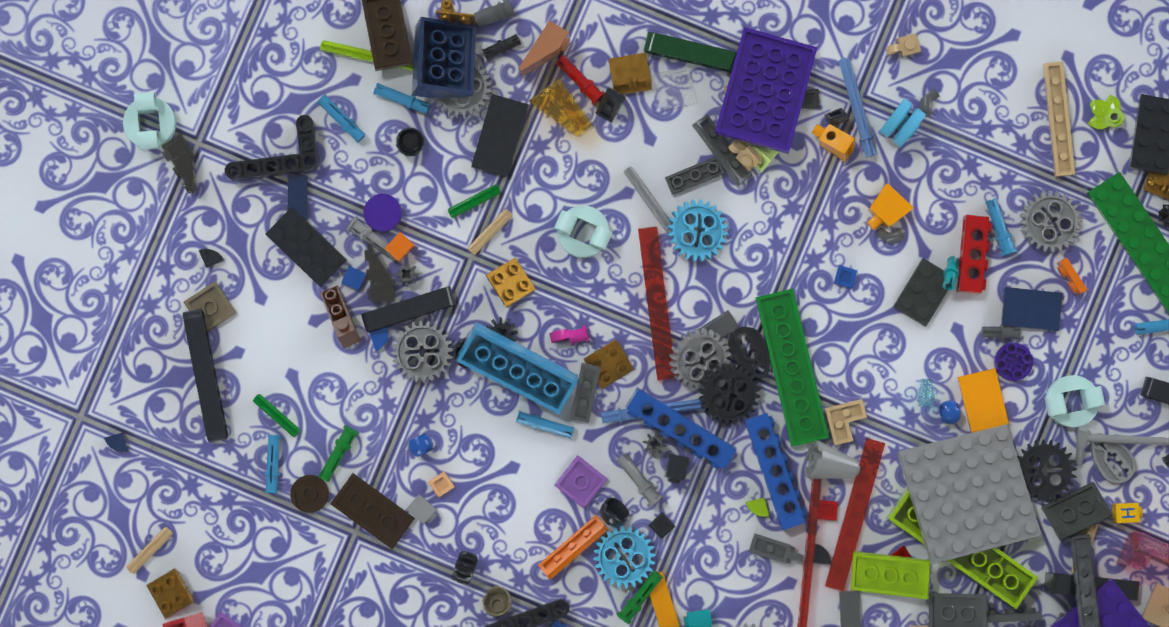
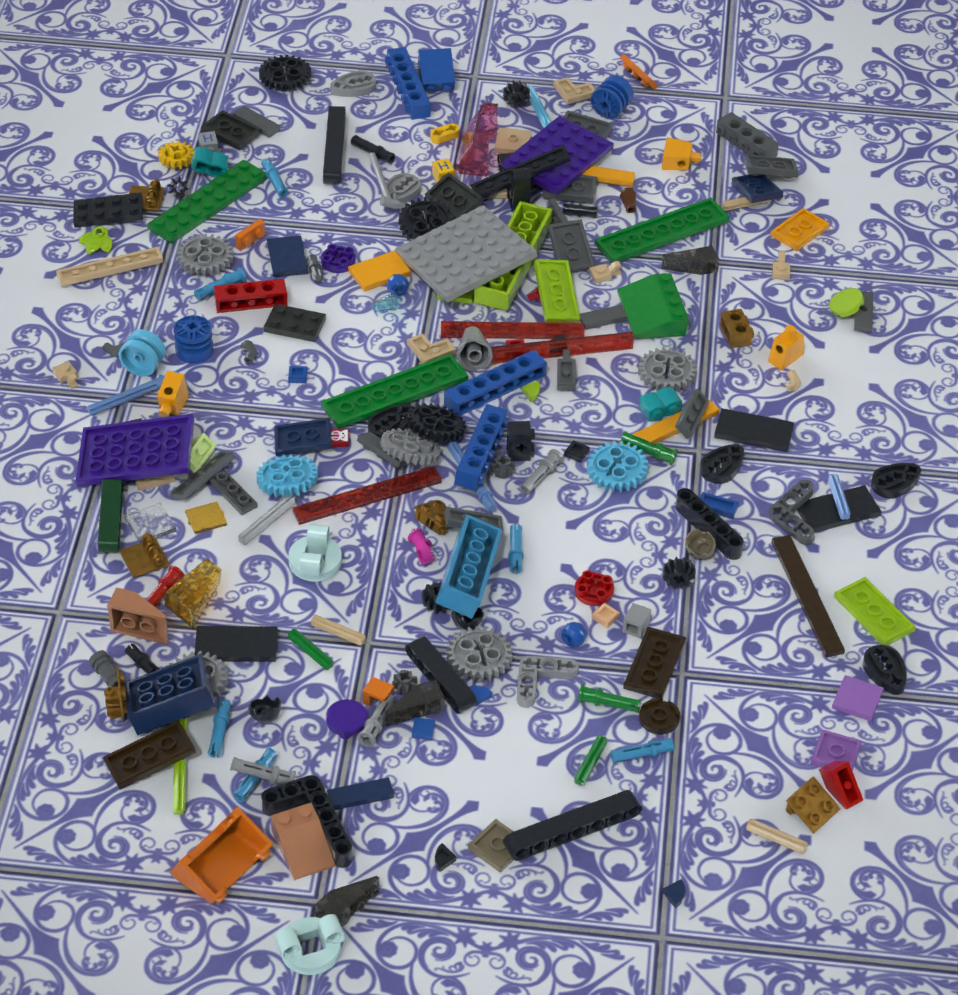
camera: 105 degrees left, 40 degrees down
black plate [265,206,347,288] -> none
reddish brown slope [320,285,361,348] -> none
pearl gold hinge [485,258,536,307] -> none
orange plate [538,515,608,580] -> none
medium lavender tile [554,455,608,509] -> none
black slope [595,87,626,123] -> none
black hair [600,497,629,527] -> none
tan plate [728,139,763,171] -> none
black tile [824,108,849,126] -> none
light orange torso [867,183,914,231] -> none
teal pin [943,256,960,291] -> none
light aqua piece [1044,375,1105,427] -> none
none -> orange windscreen [169,806,274,904]
none -> blue wheel [173,315,213,364]
none -> clear yellow piece [185,501,227,534]
none -> light grey pin [230,757,296,785]
none -> nougat slope [271,803,335,880]
none -> dark blue tile [274,418,332,456]
none -> tile [331,429,349,447]
none -> light grey beam [517,656,579,708]
none -> red tile [574,570,614,606]

